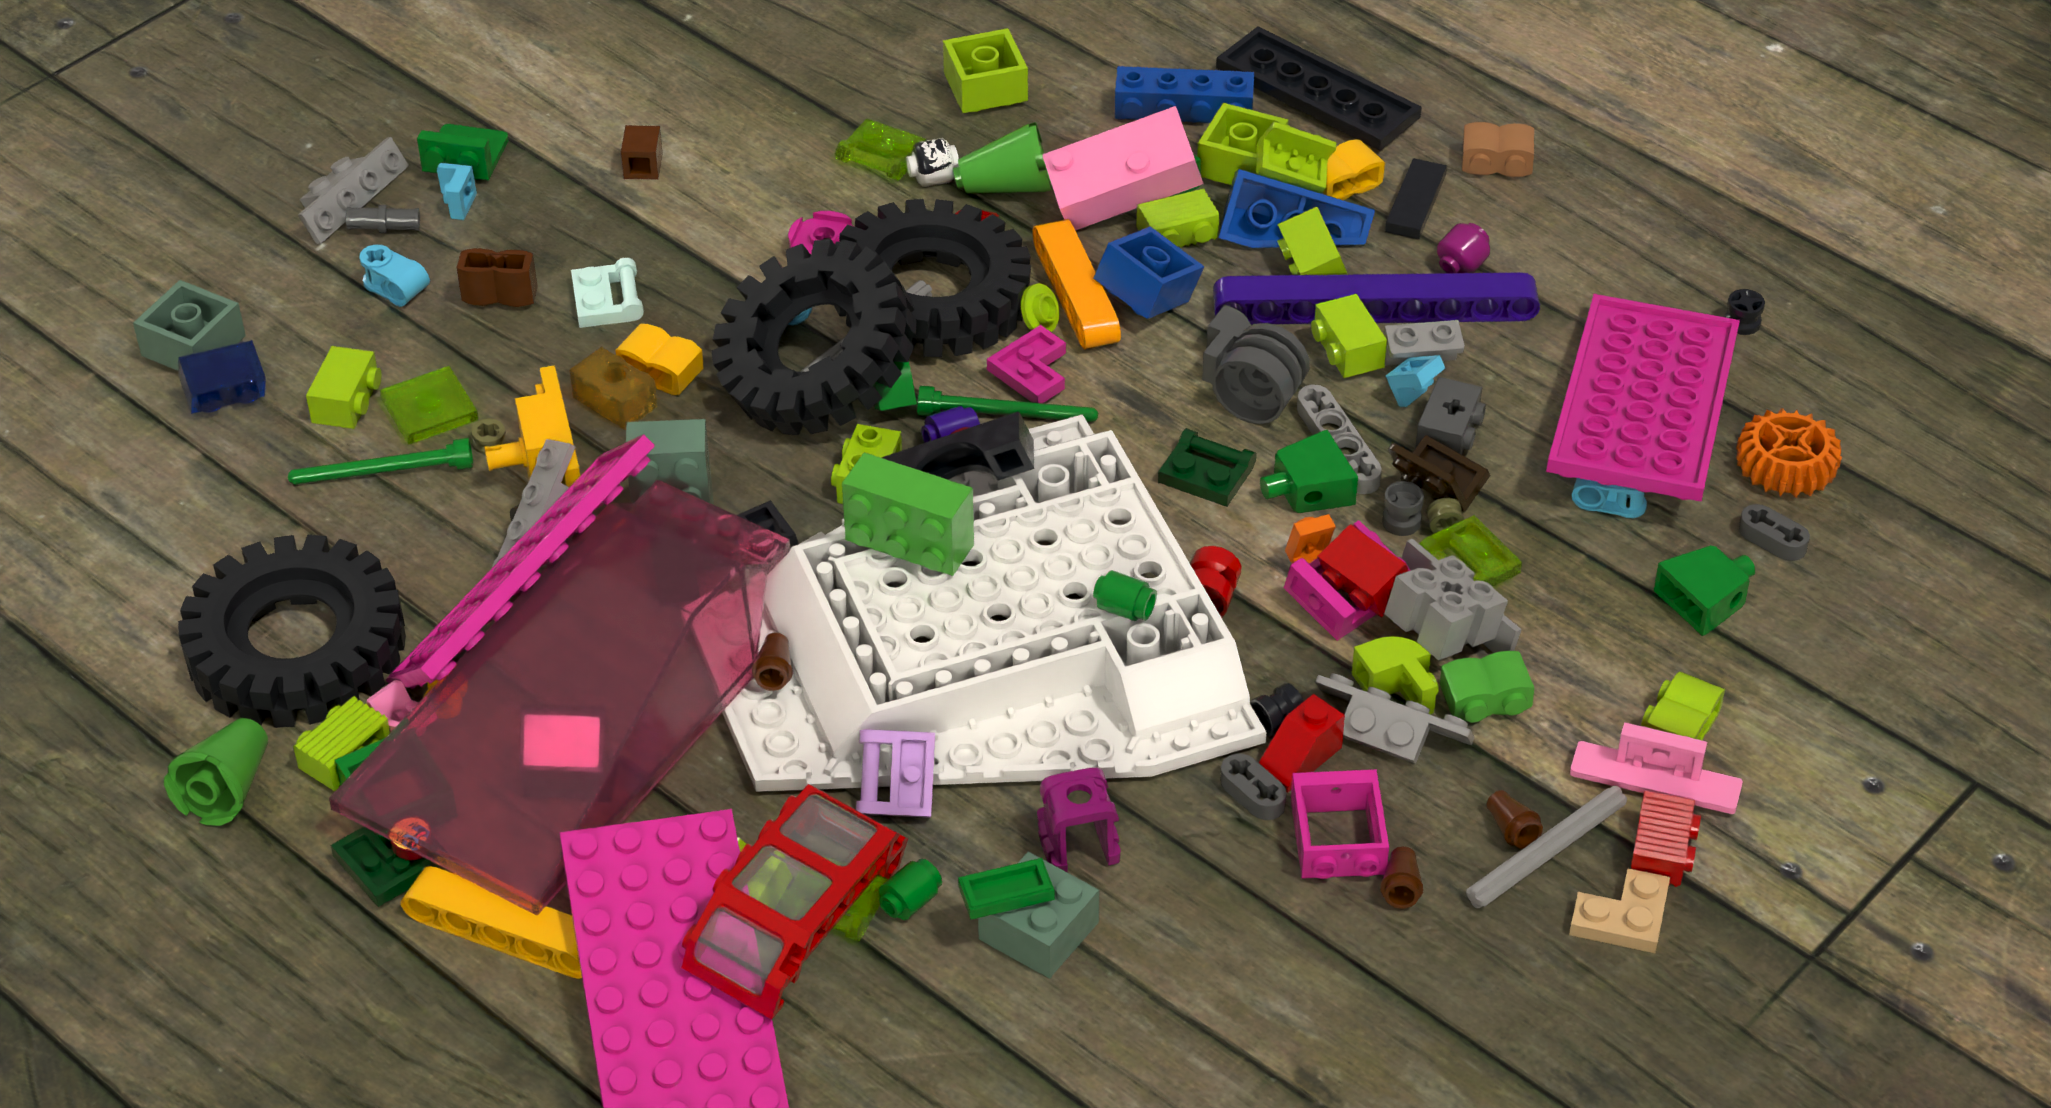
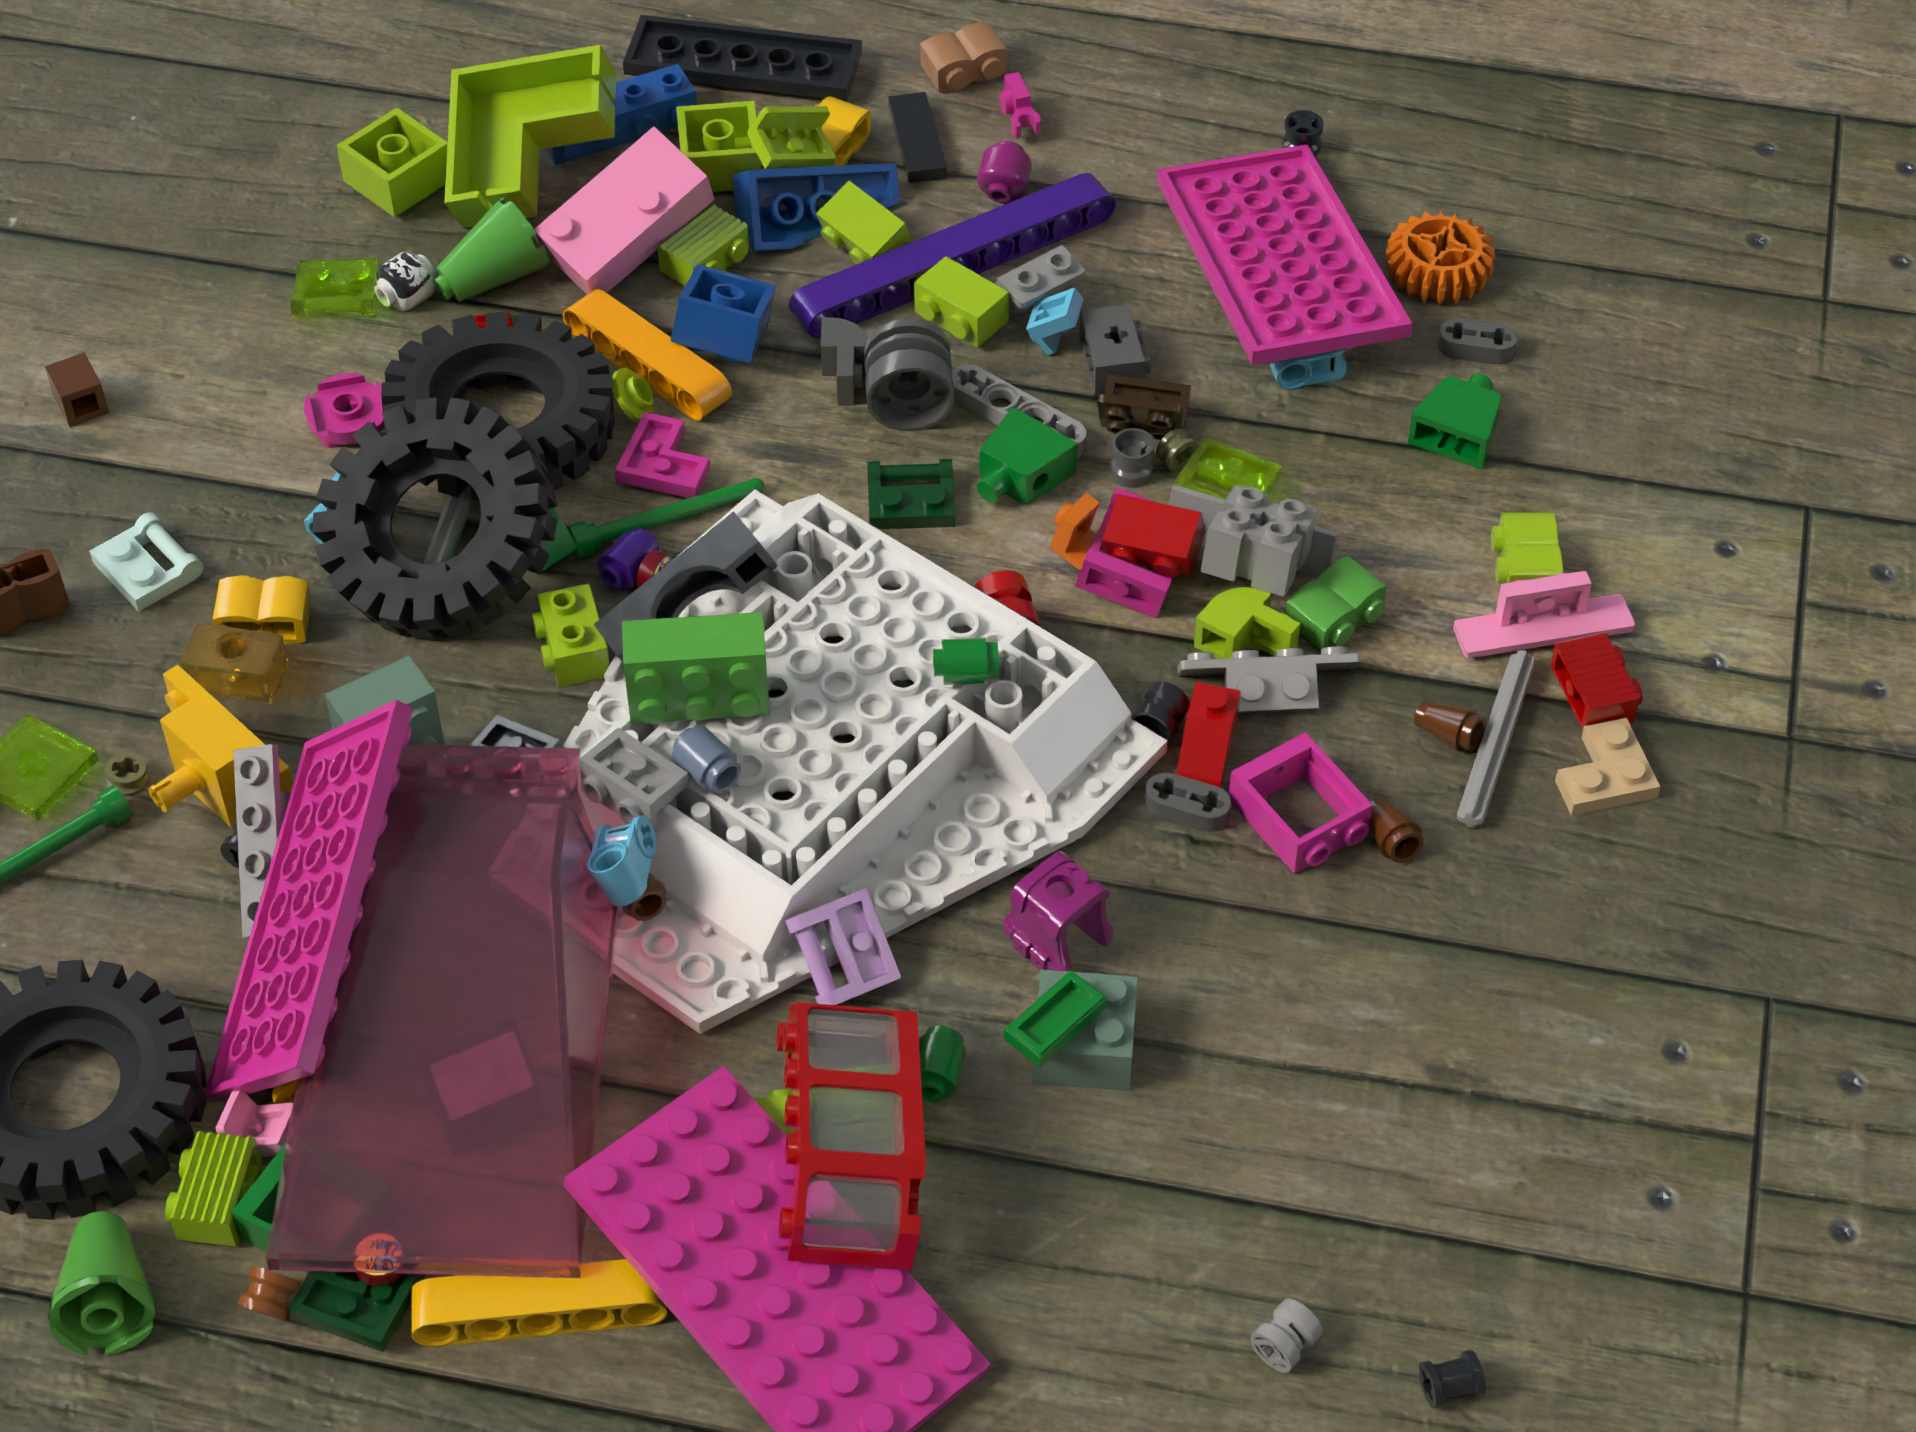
camera: 30 degrees left, 5 degrees up
none -> dark orange wheel [237,1265,301,1322]
none -> lime piece [444,45,616,228]
none -> light grey bracket [579,728,689,831]
none -> medium azure piece [587,815,657,907]
none -> sand blue brick [672,726,741,793]
none -> dark pink plate [999,72,1041,139]

